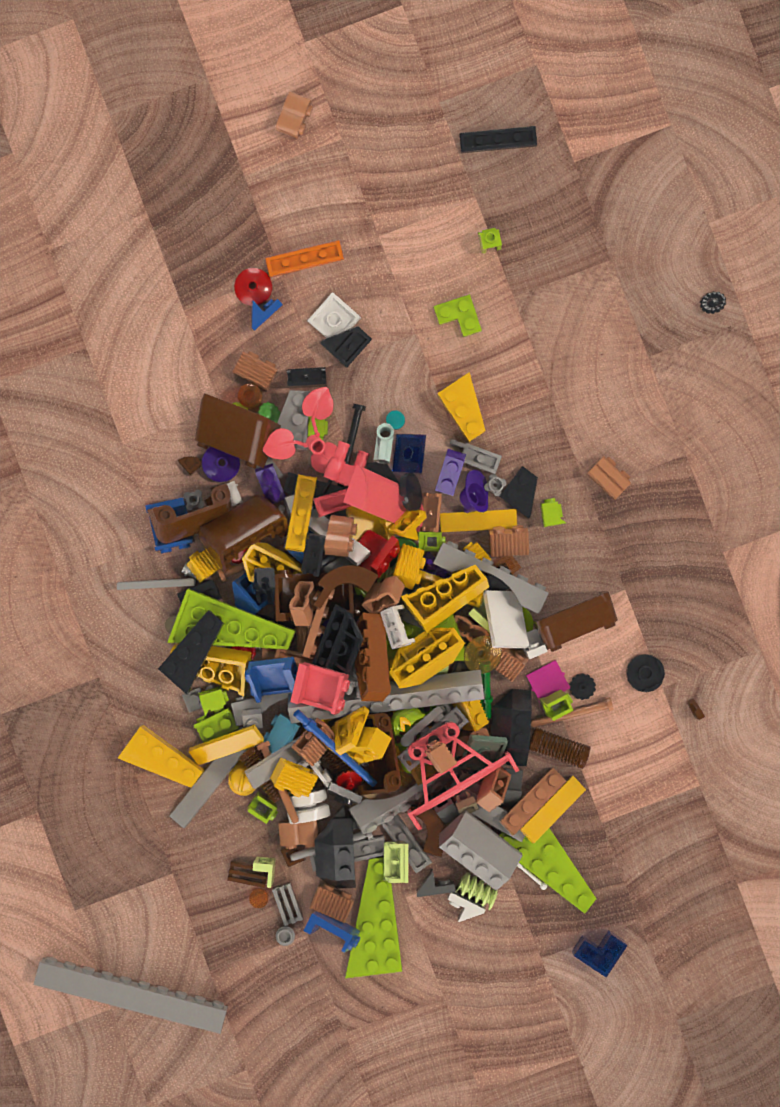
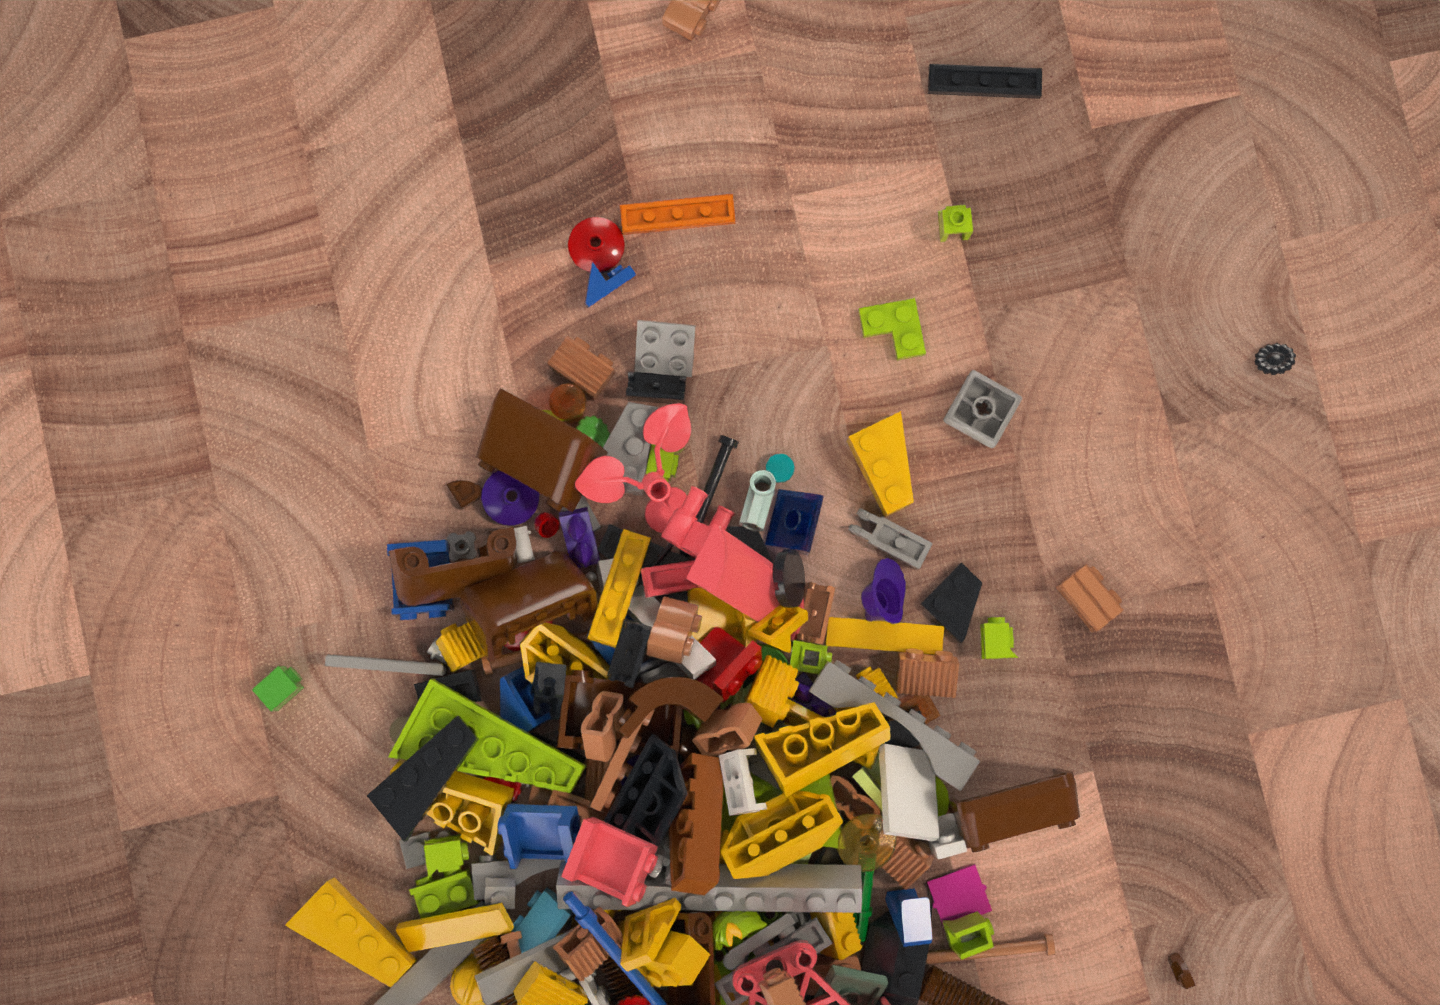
camera: 10 degrees right, 5 degrees down
white tile [307,292,361,338] -> none
black wing [319,326,372,368] -> none
brick [435,449,466,496] -> none
light grey plate [484,474,506,496] -> none
black piece [570,673,596,700] -> none
black tile [626,654,665,693] -> none
none -> bright green brick [252,666,304,712]
none -> red hinge [534,512,560,538]
none -> light grey hinge [635,320,696,377]
none -> slope [885,888,933,947]
none -> light grey brick [943,370,1022,448]

